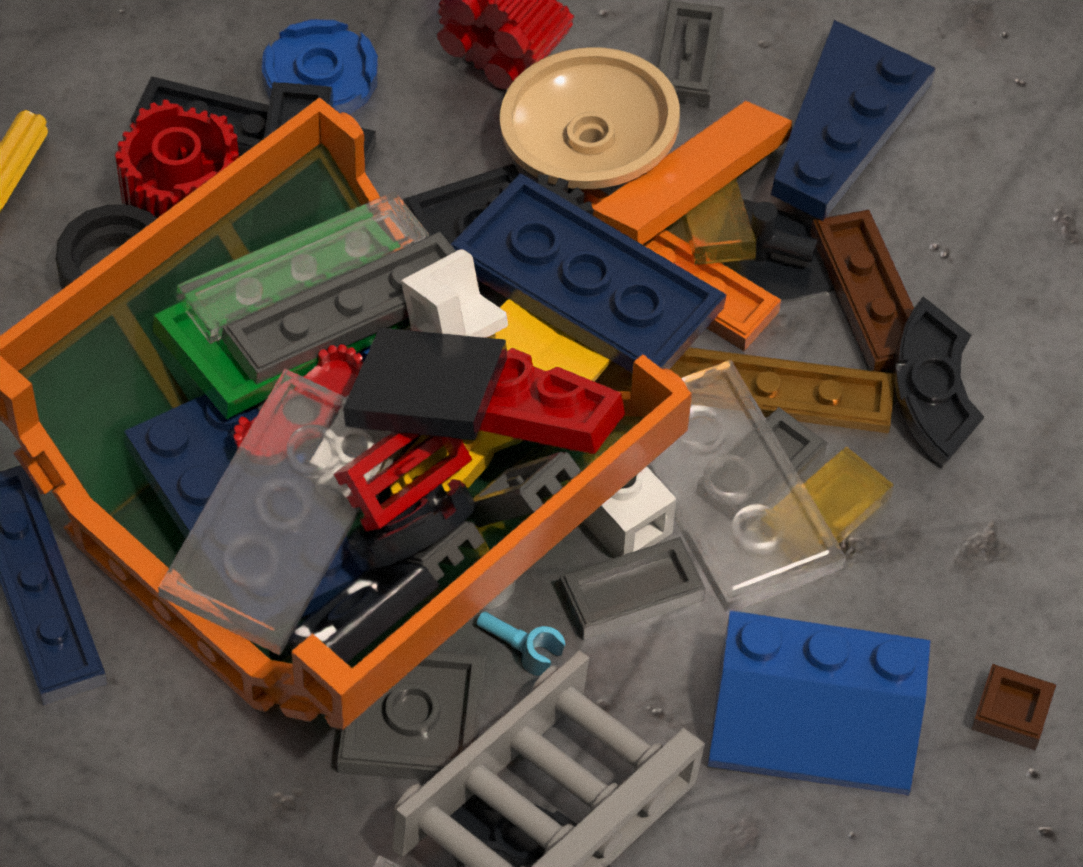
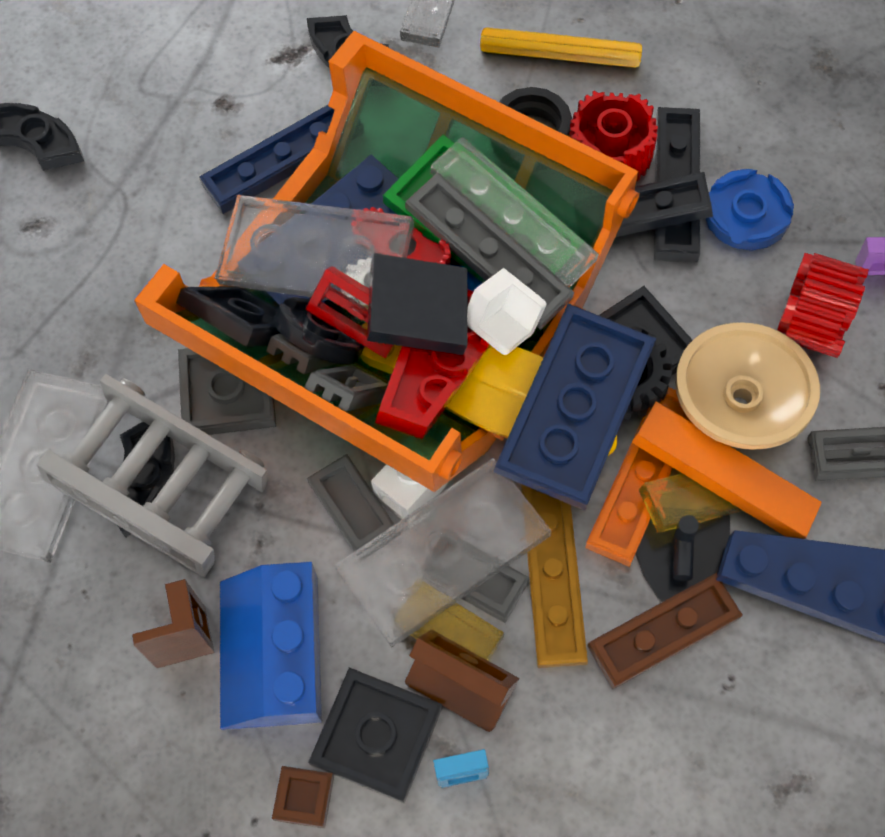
camera: 85 degrees right, 10 degrees up
medium azure hand [477,611,565,676] -> none
black tile [893,296,985,468] -> none
none -> reddish brown panel [132,579,215,668]
none -> black tile [308,667,443,804]
none -> reddish brown panel [405,629,520,732]
none -> dark azure tile [433,749,489,788]

